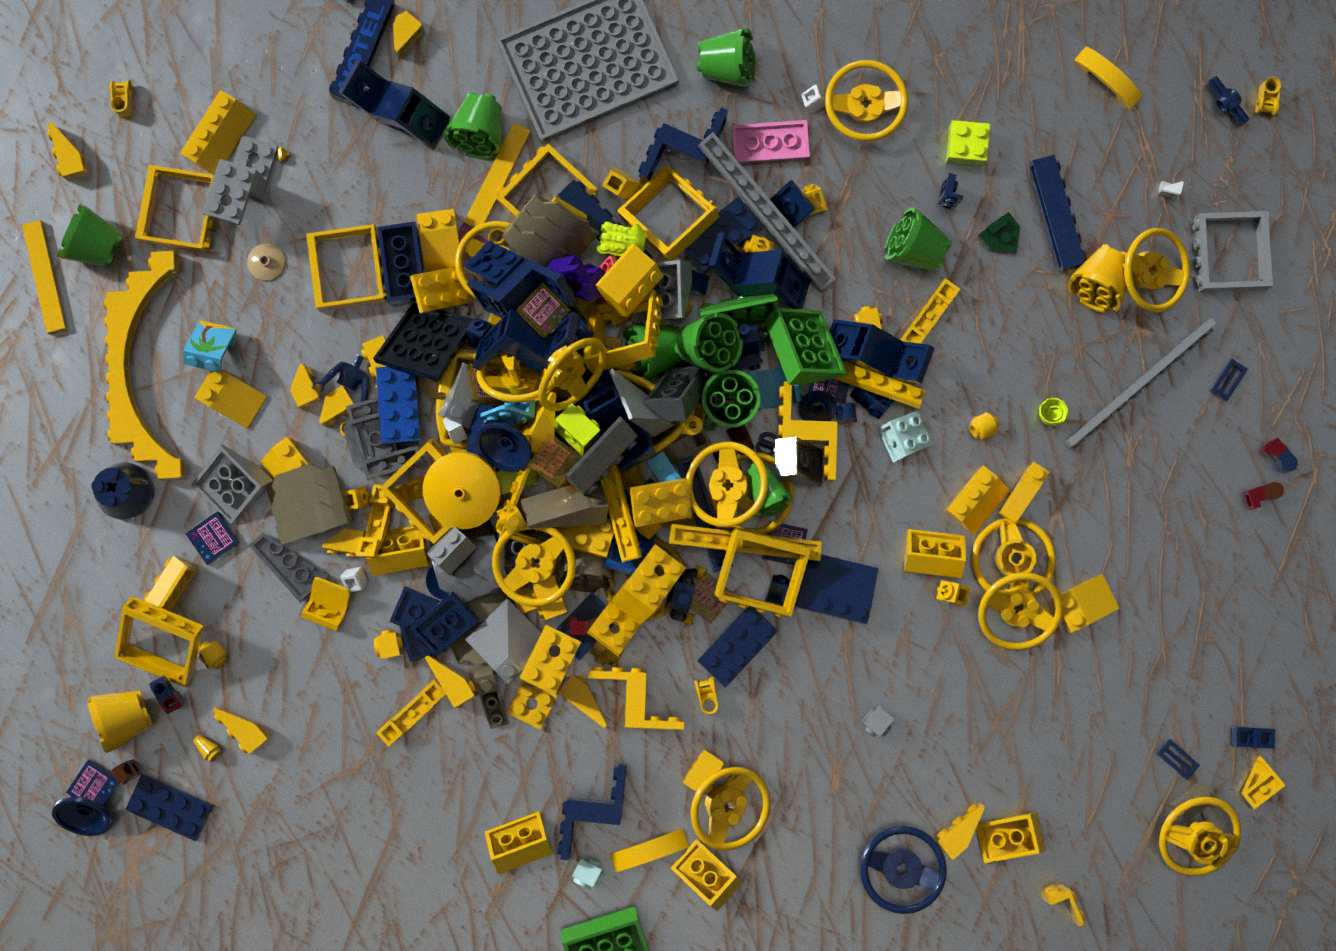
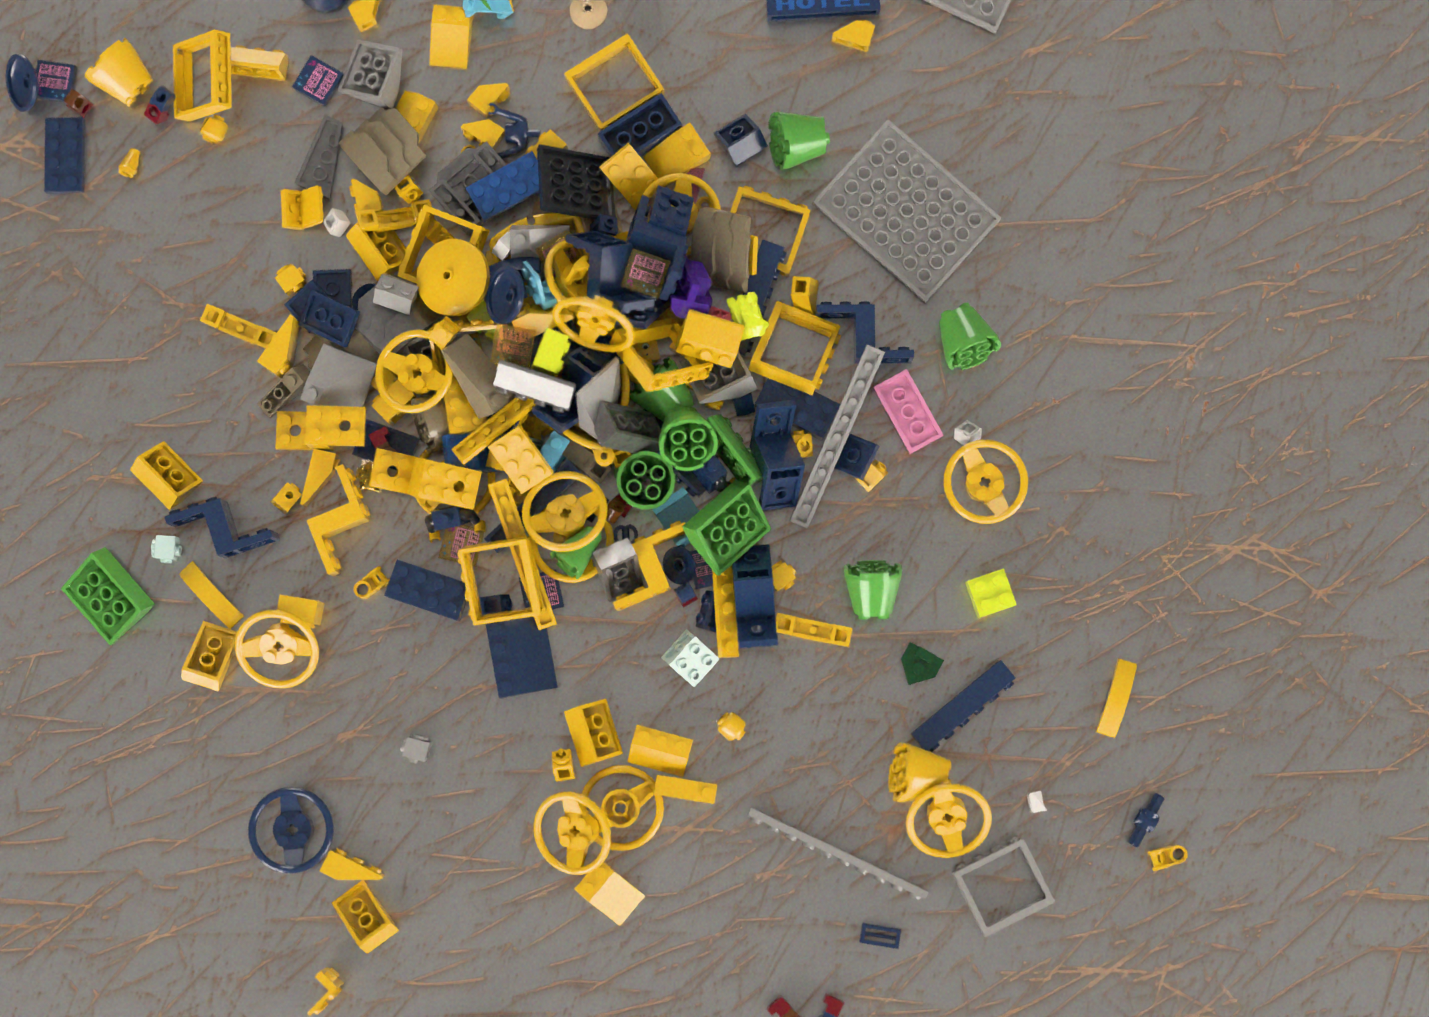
camera: 65 degrees right, 0 degrees up
yellow slope [212,707,271,754] -> none
dark blue bracket [338,59,450,149] -> none
yellow tile [464,123,531,228] -> none
dark blue bracket [937,173,963,209] -> none
neon yellow hair [1039,398,1069,427] -> none
none -> yellow brick [270,482,302,514]
none -> dark blue slope [714,113,768,165]

